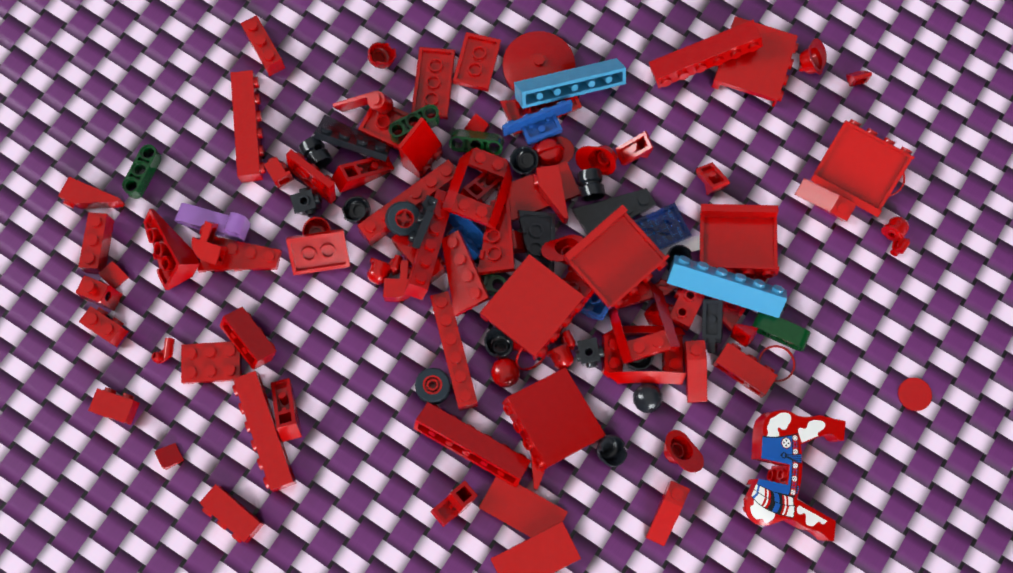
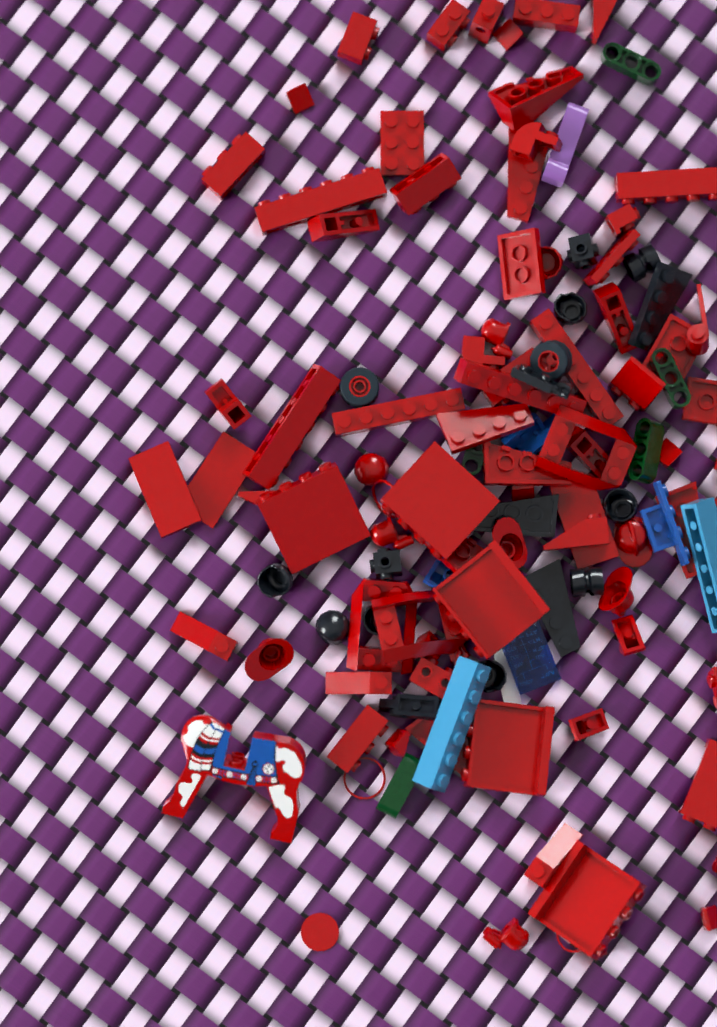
camera: 90 degrees right, 10 degrees up
red arm [152,338,175,364] -> none
black hair [484,328,513,359] -> none

